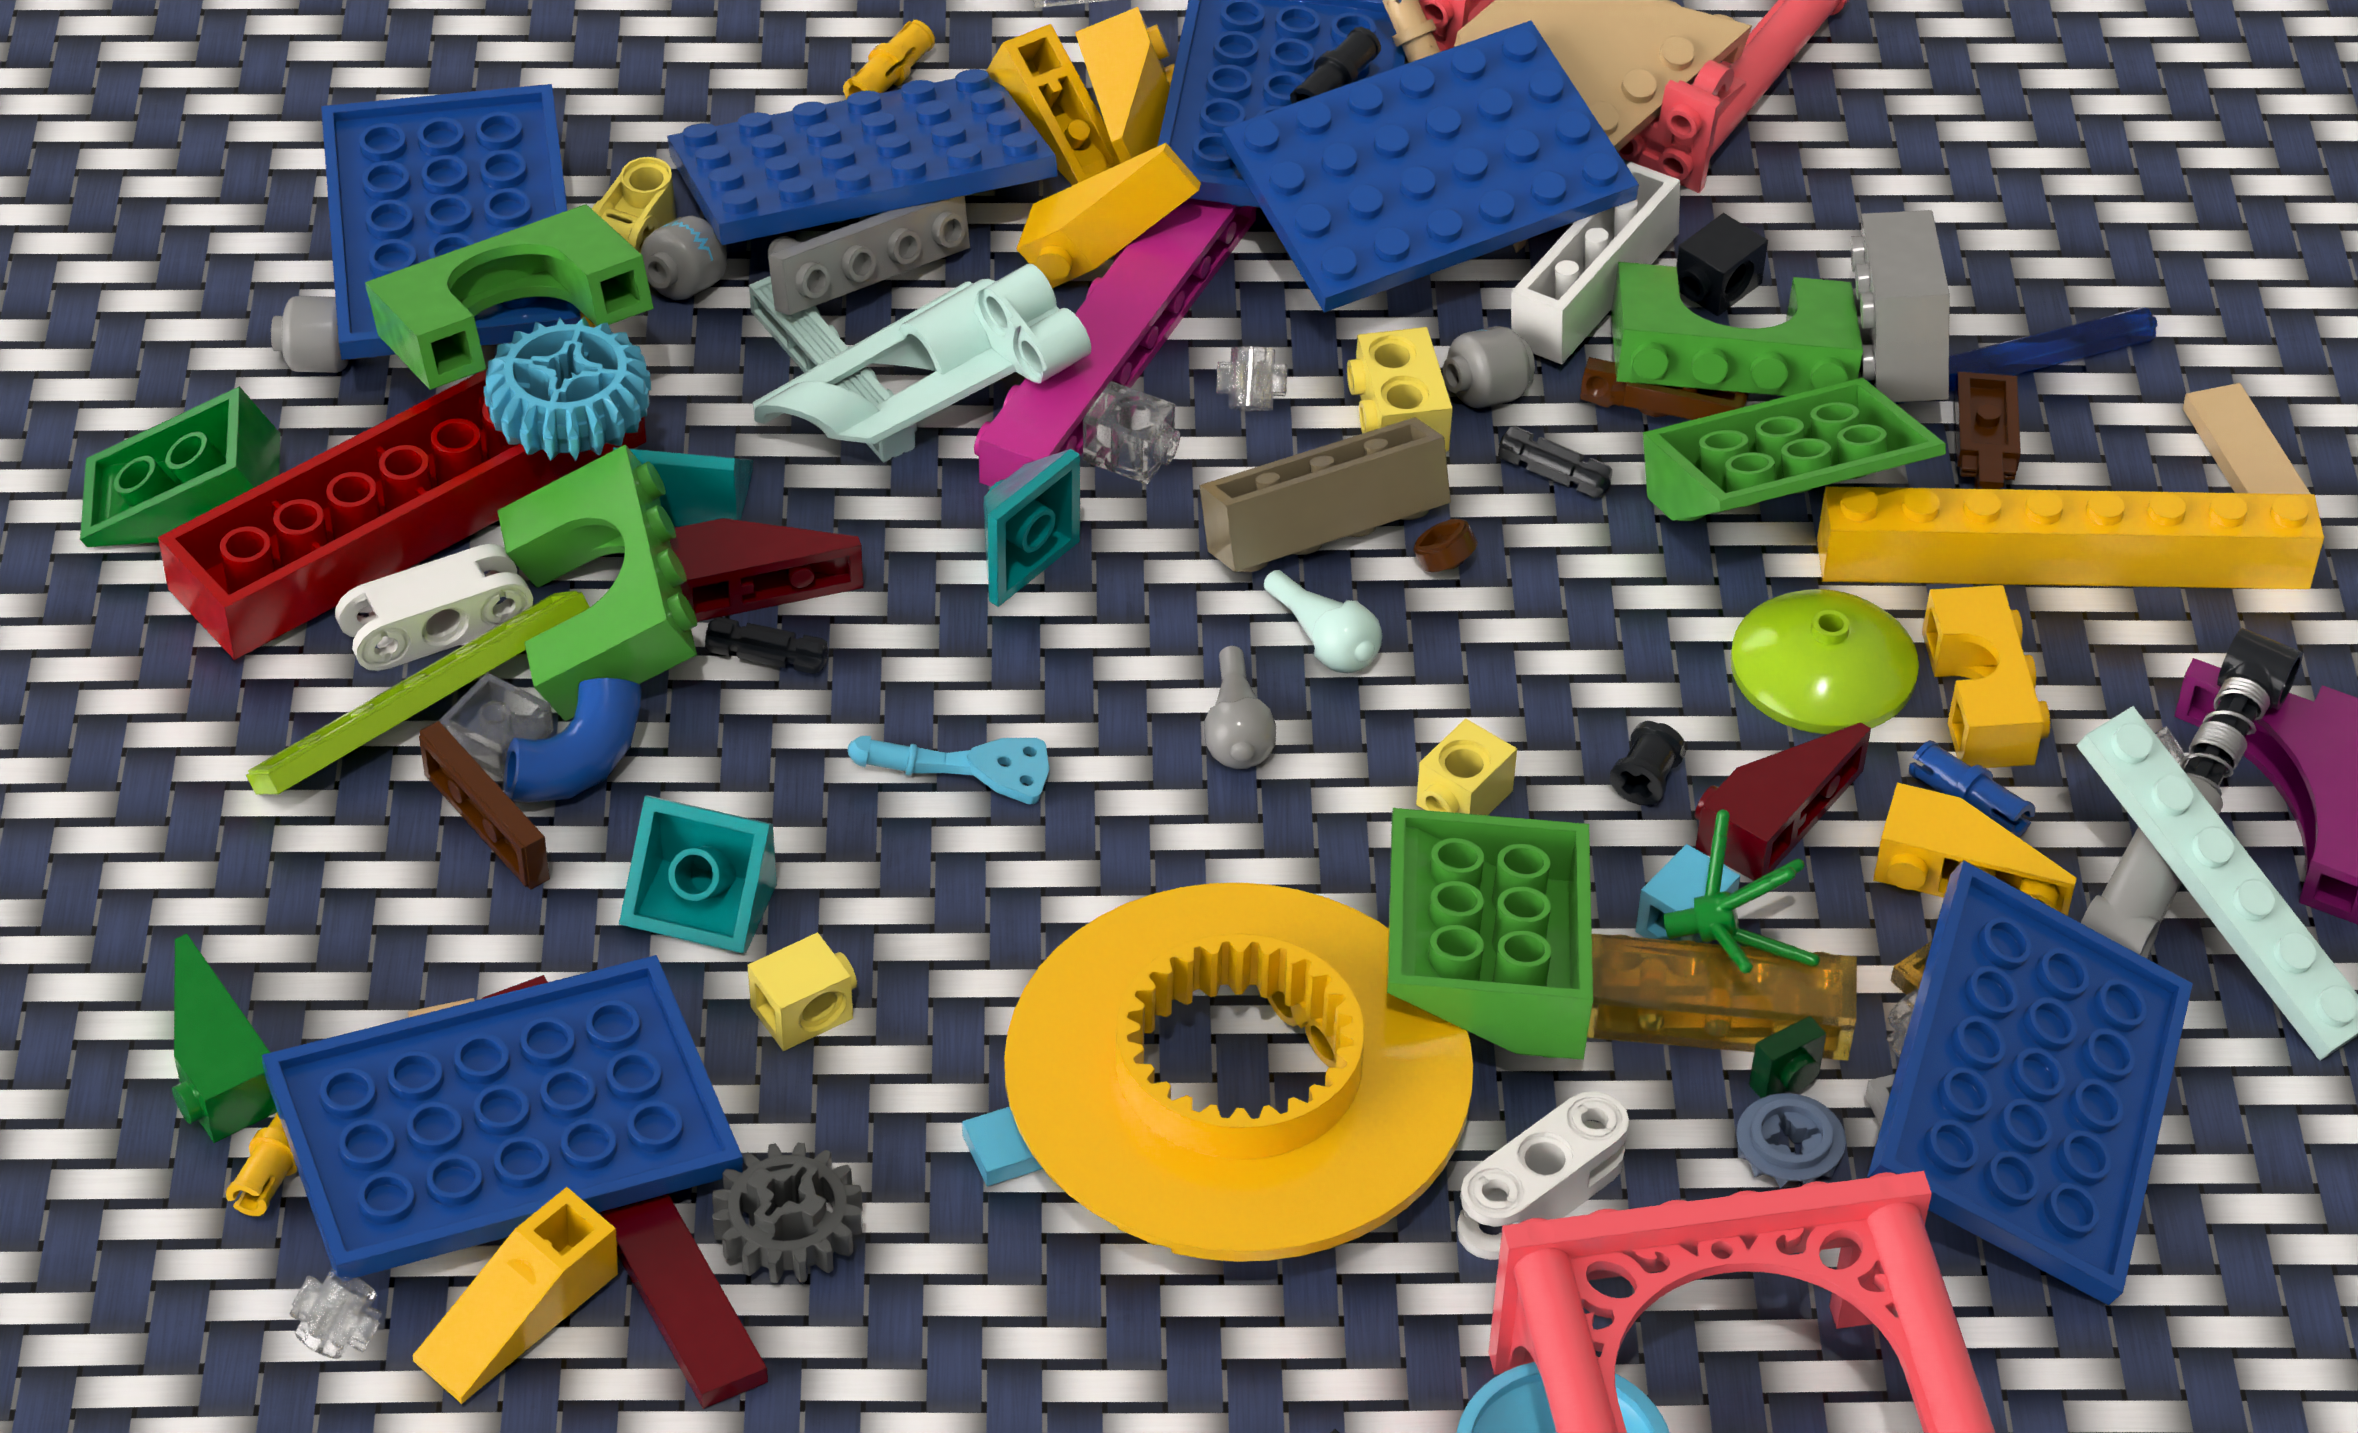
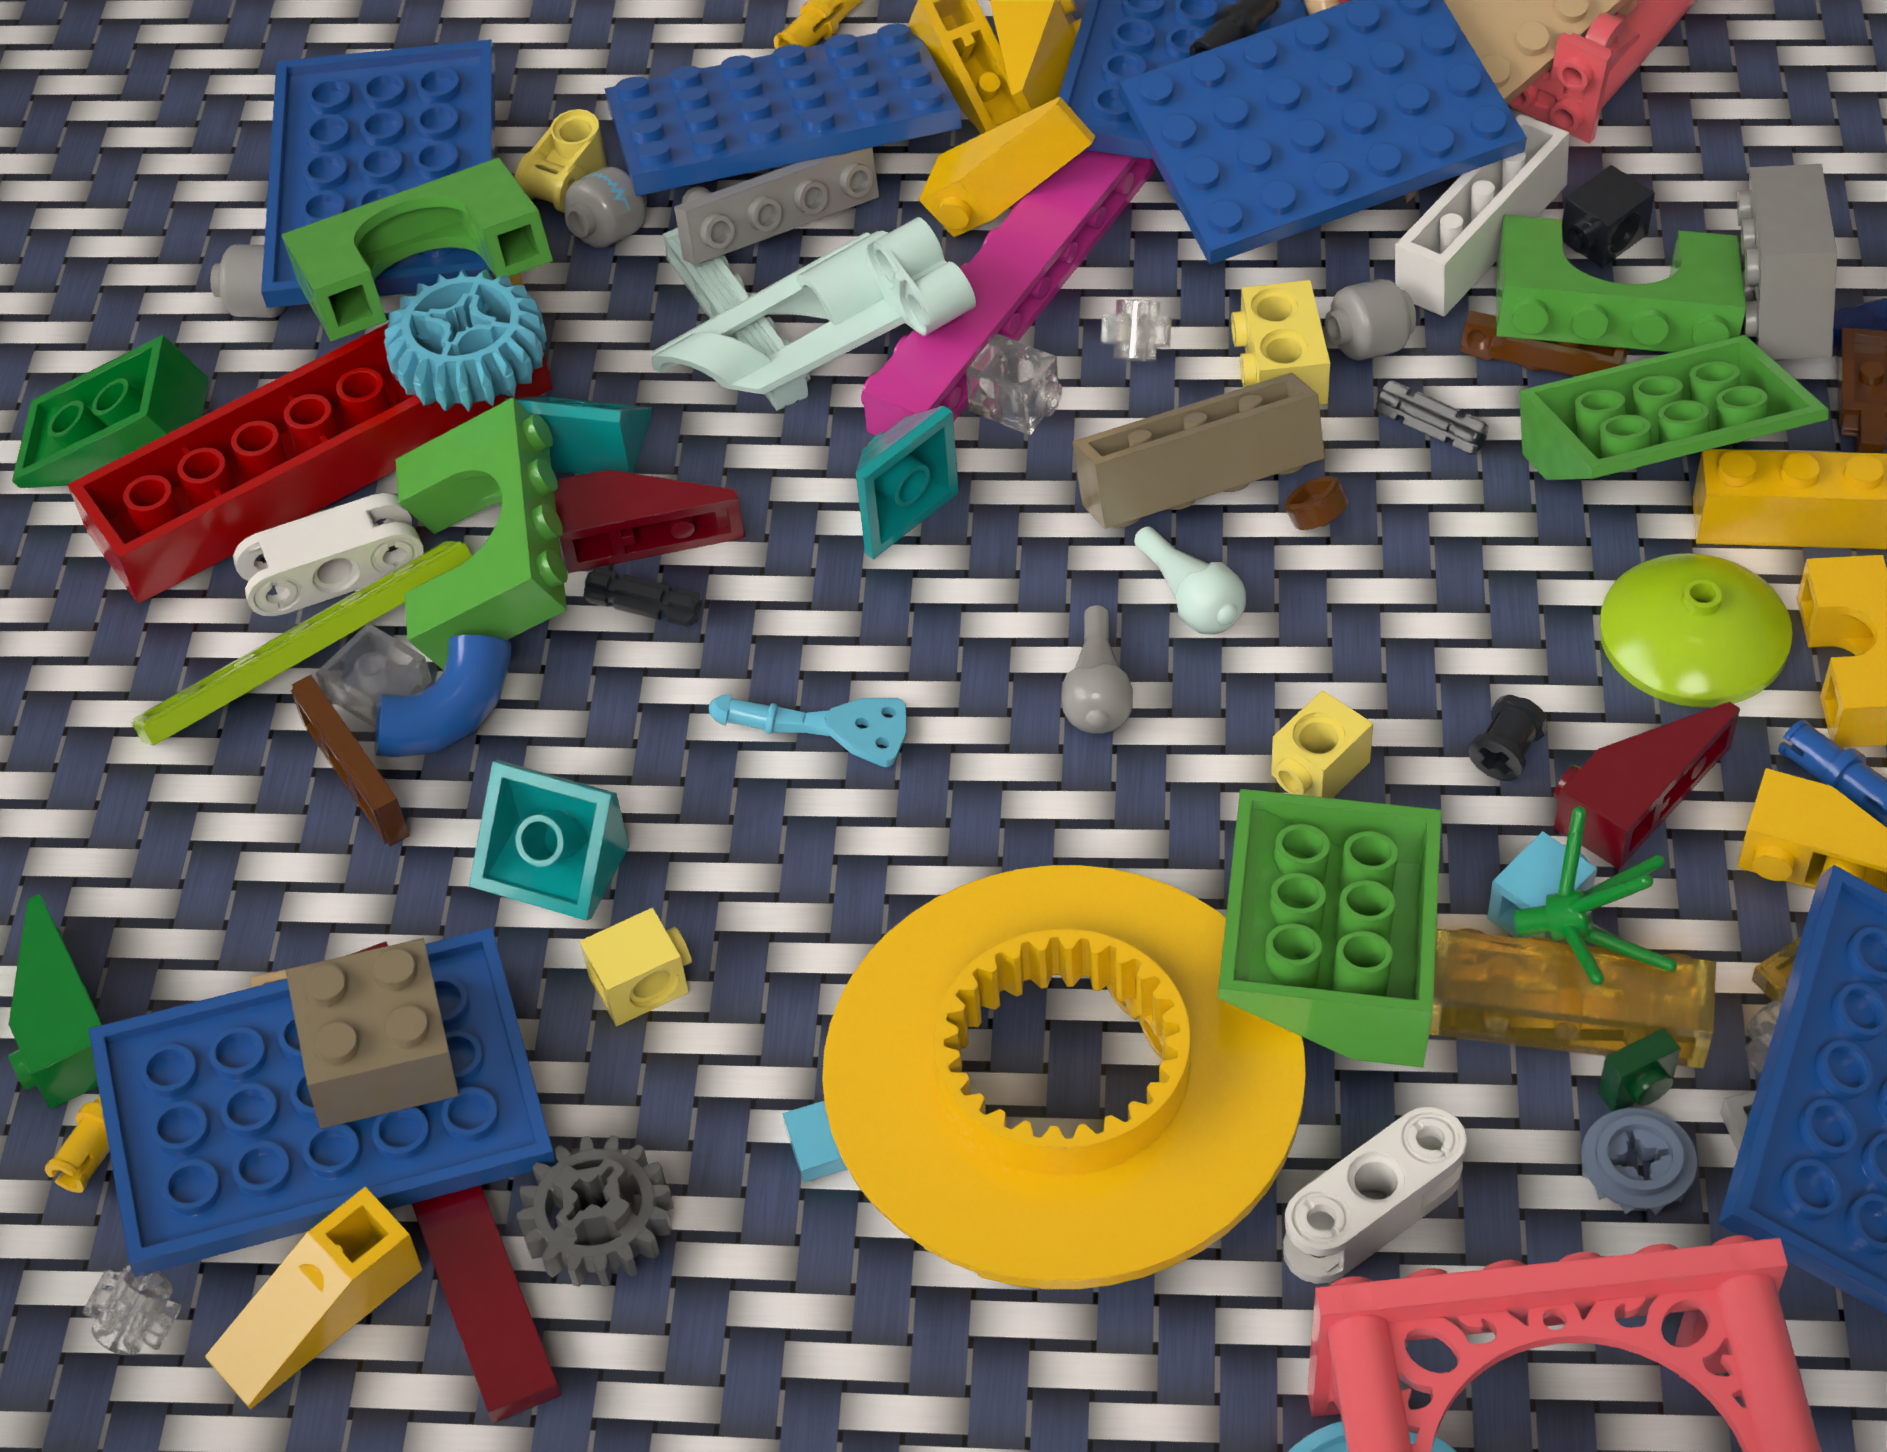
camera: 10 degrees right, 5 degrees up
none -> dark tan brick [286,938,459,1129]

